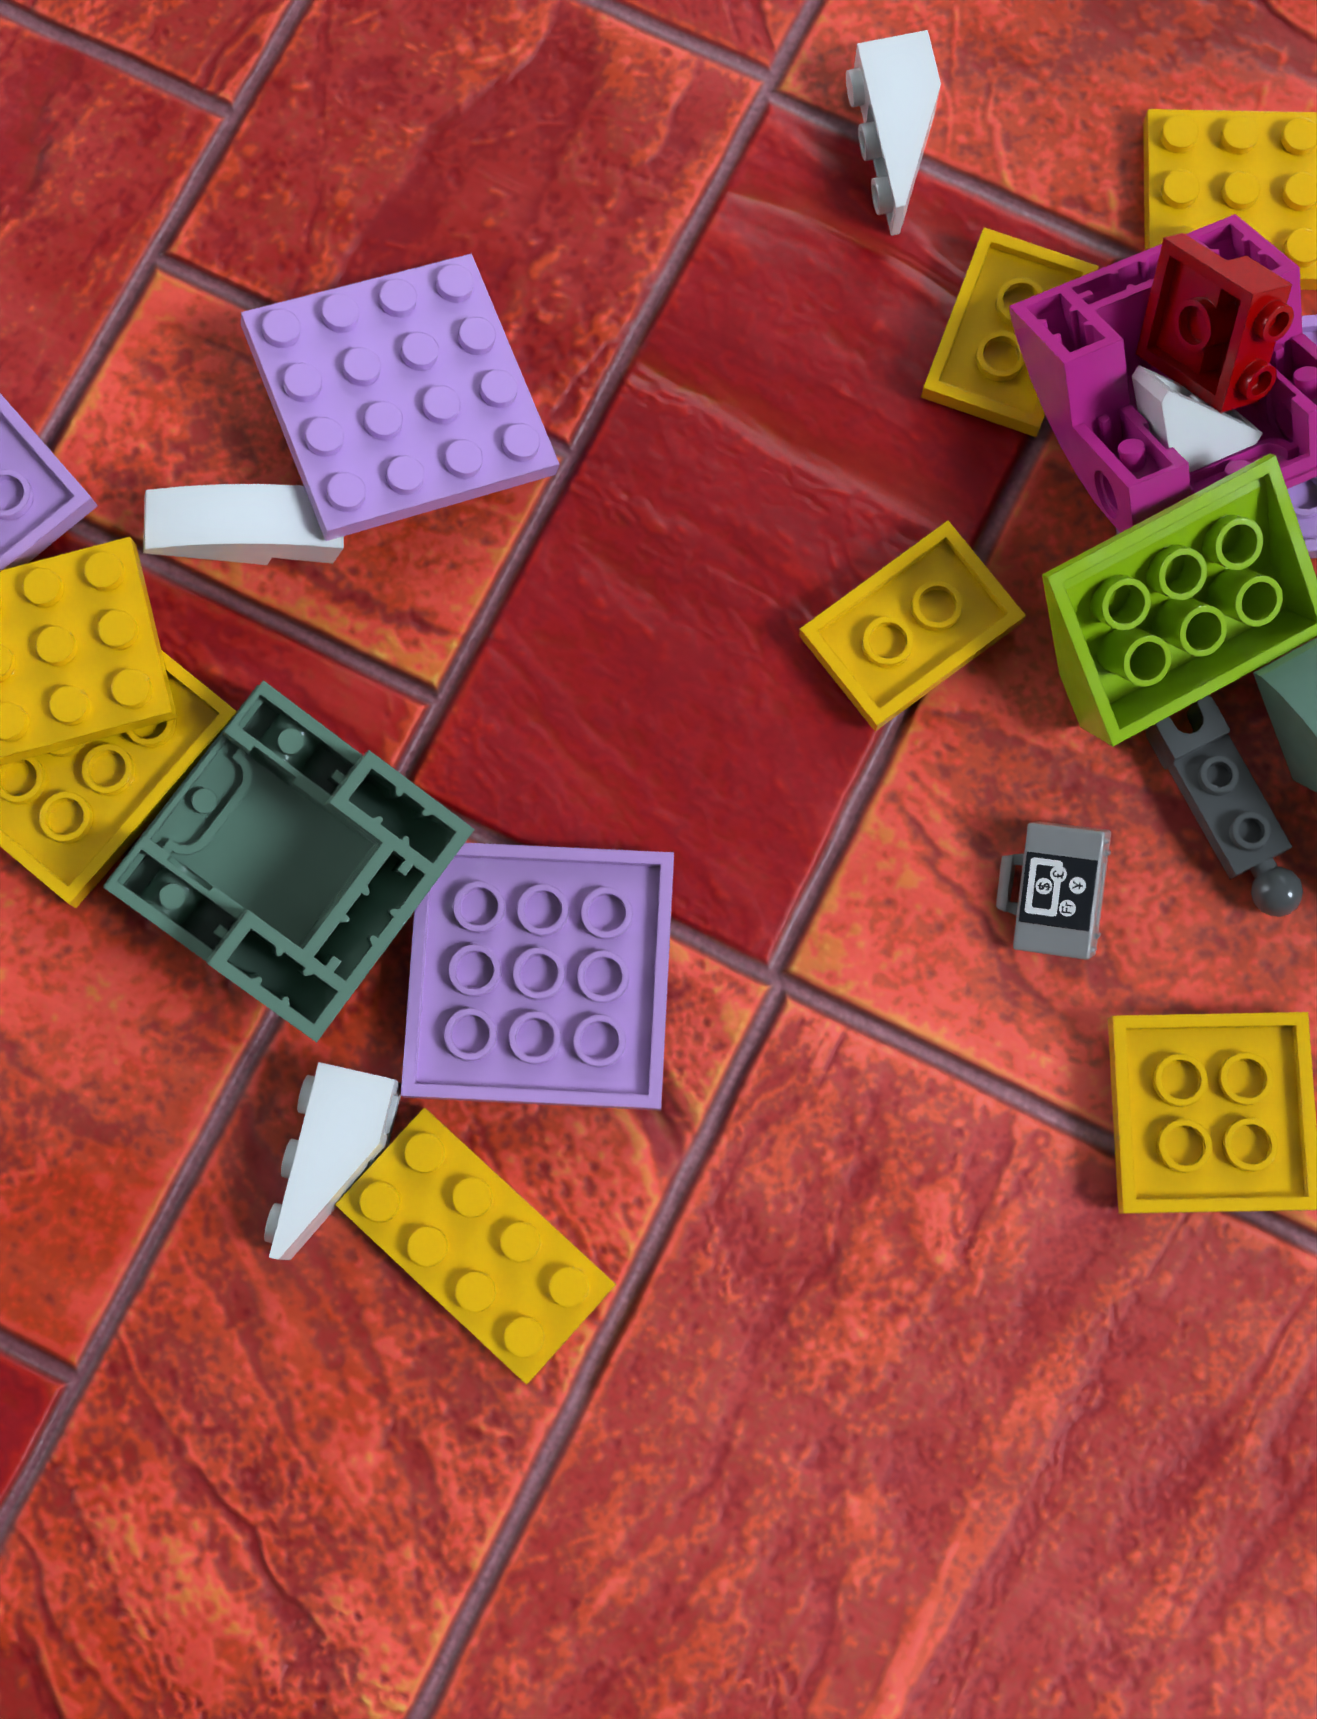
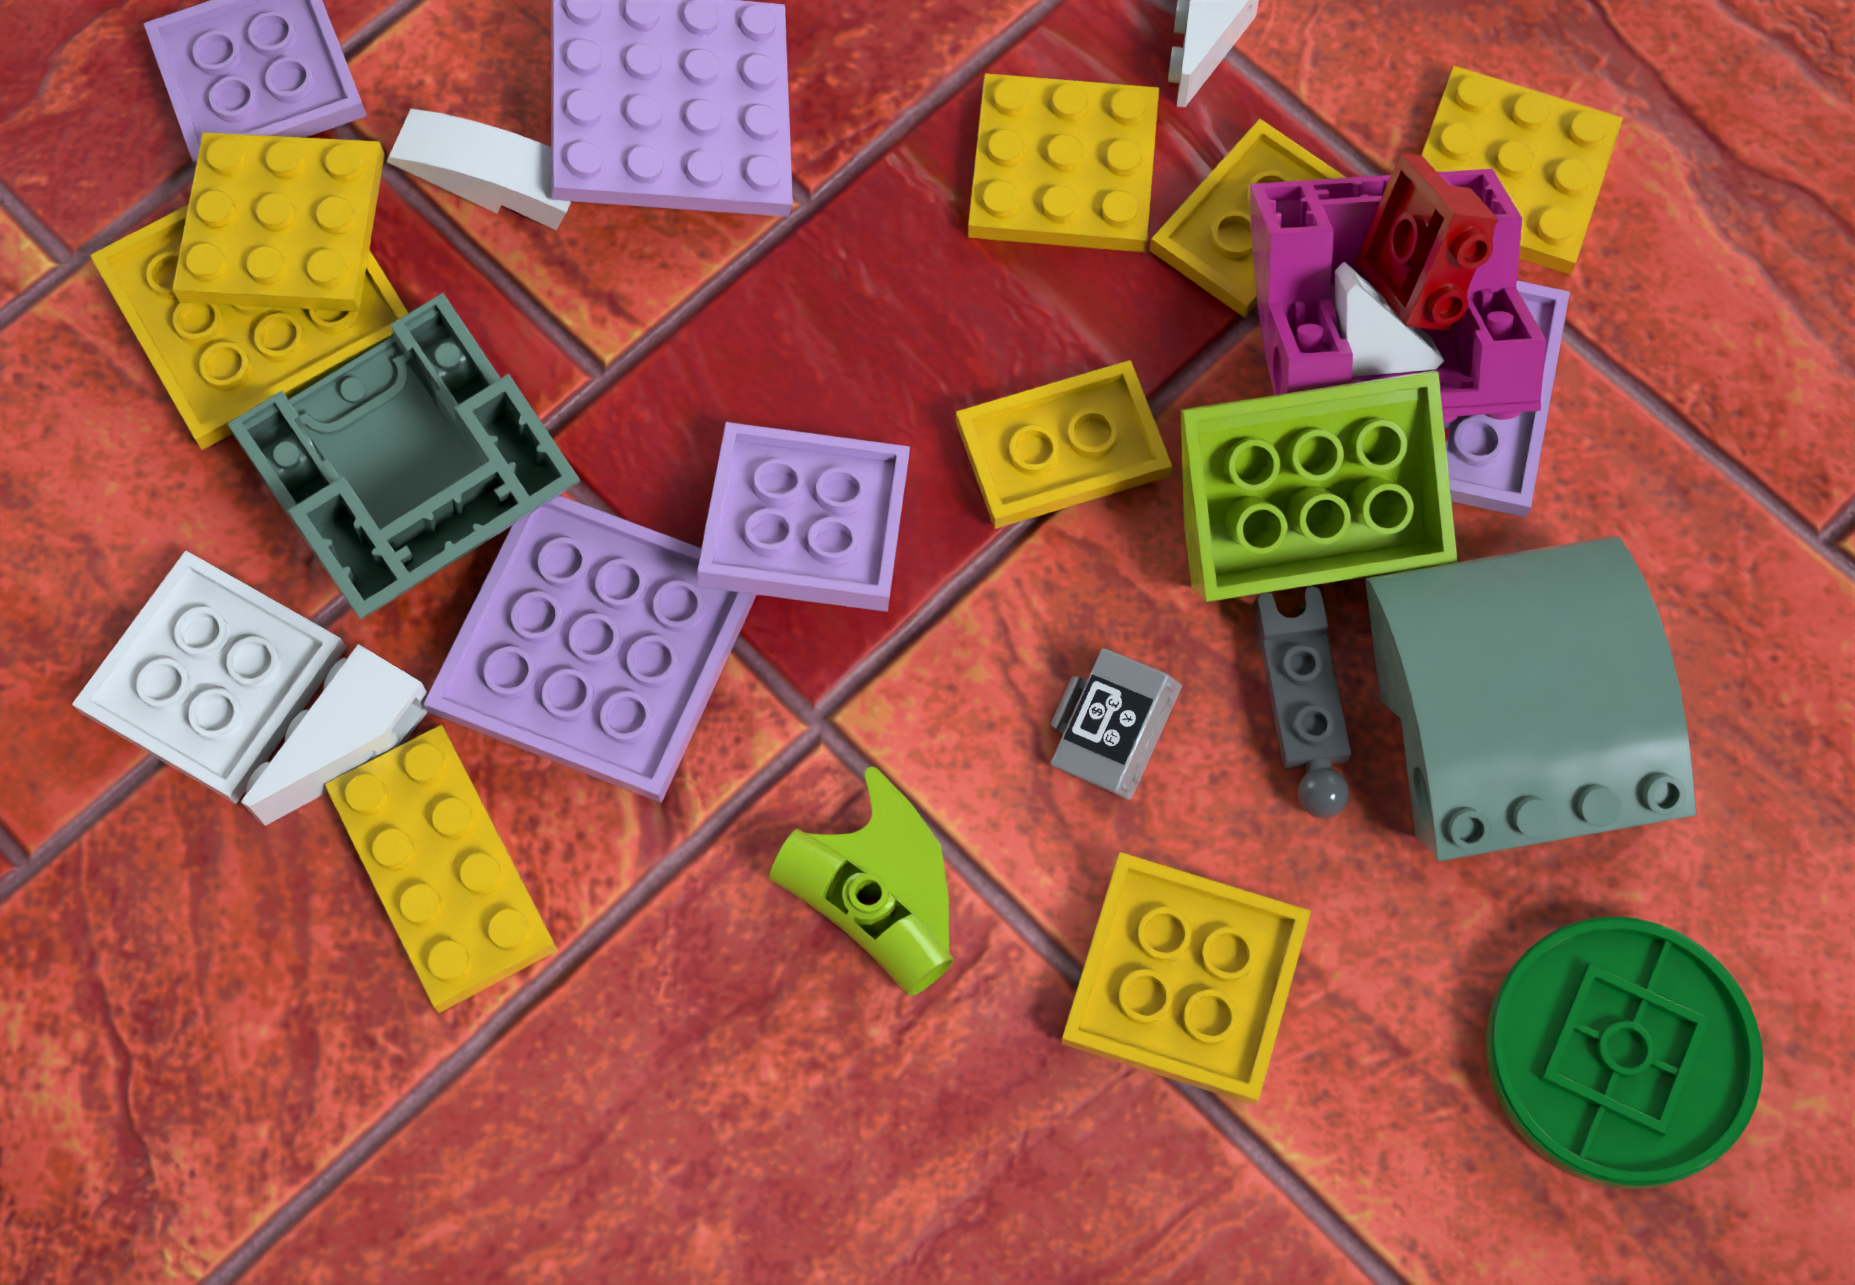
camera: 15 degrees right, 10 degrees down
none -> white plate [72,551,346,804]
none -> lavender plate [697,422,910,612]
none -> lime pin [769,767,955,997]
none -> yellow plate [968,73,1159,252]

